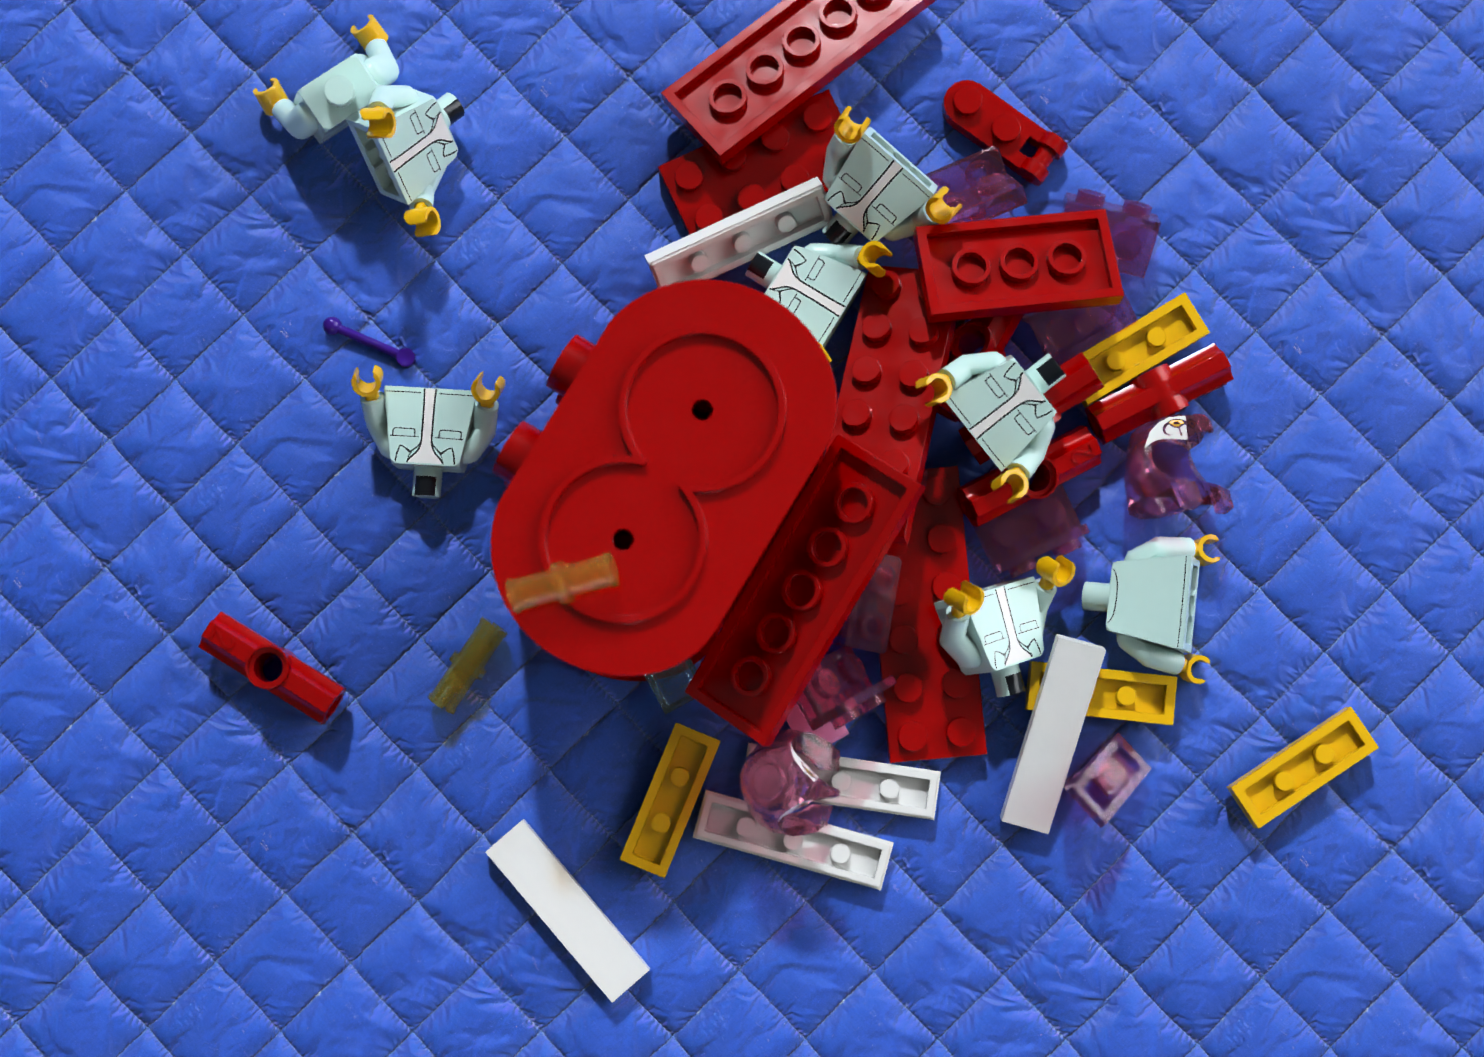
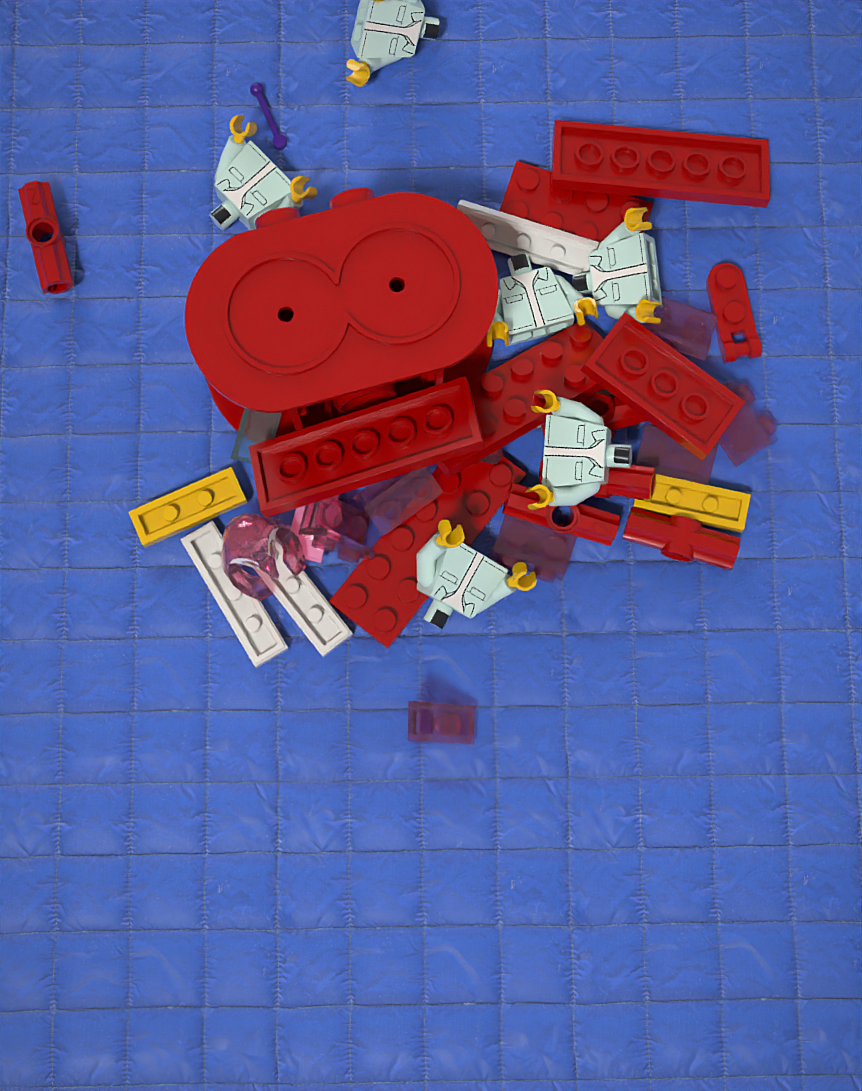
camera: 45 degrees right, 5 degrees down
clear yellow pin [427,616,508,714] -> none
white tile [485,819,650,1003] -> none
clear yellow pin [506,552,619,613] -> none
white tile [1000,634,1106,834] -> none
yellow plate [1025,661,1177,725] -> none
light aqua torso [1082,534,1220,684] -> none
clear pink piece [1124,413,1234,519] -> none
yellow plate [1226,707,1379,829] -> none

